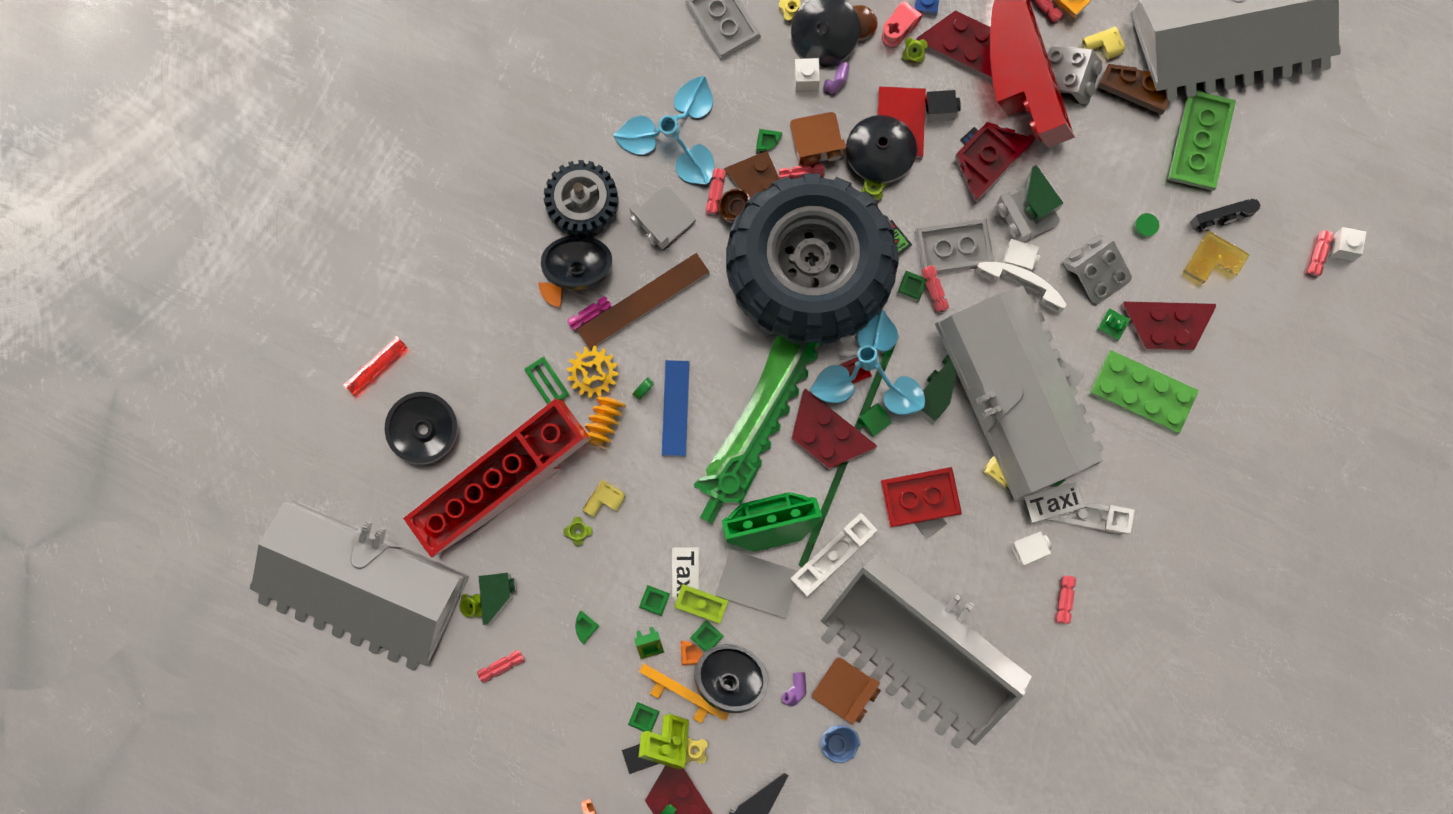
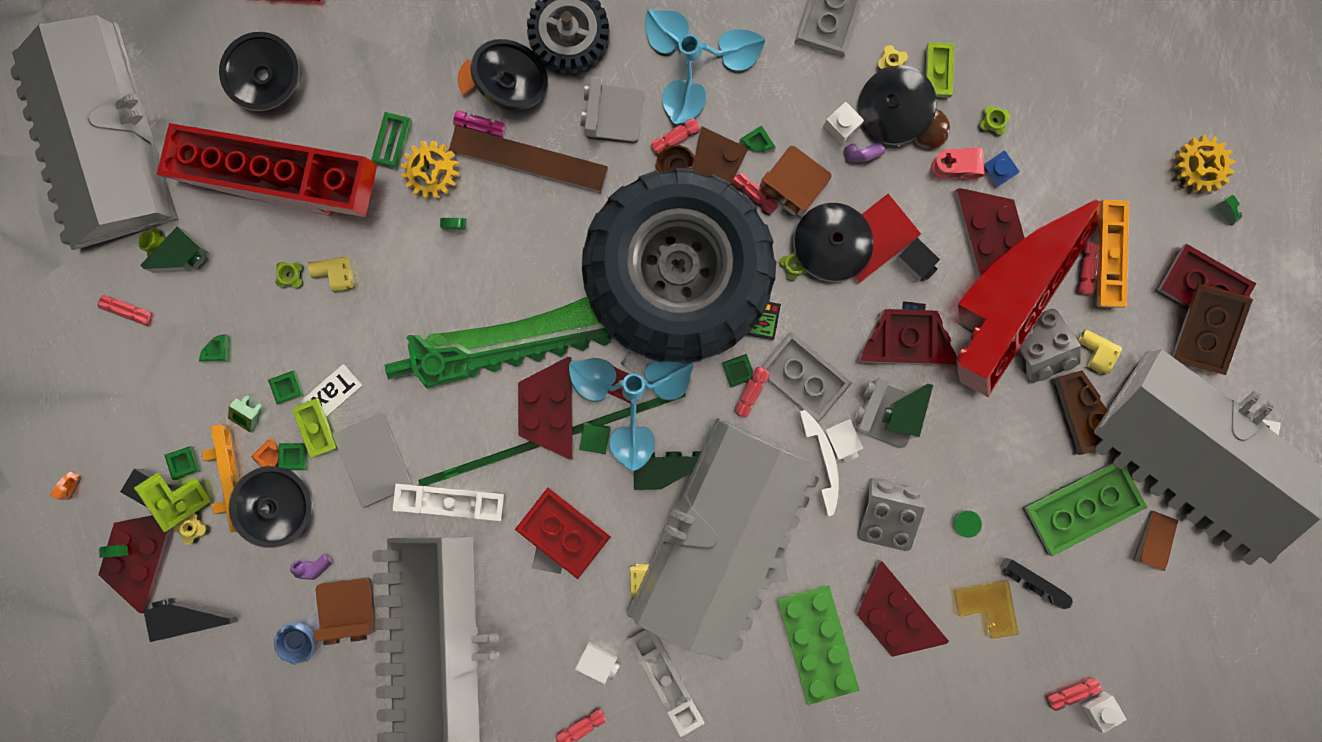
camera: 45 degrees right, 5 degrees up
light orange piece [585,397,626,450] -> none
blue tile [662,360,690,457] -> none
green wedge [722,492,822,552] -> none
lime plate [902,37,928,63] -> none
white sticker [1024,482,1084,523] -> none
green tile [1097,308,1131,342] -> none
none -> dark orange slope [1134,511,1178,571]

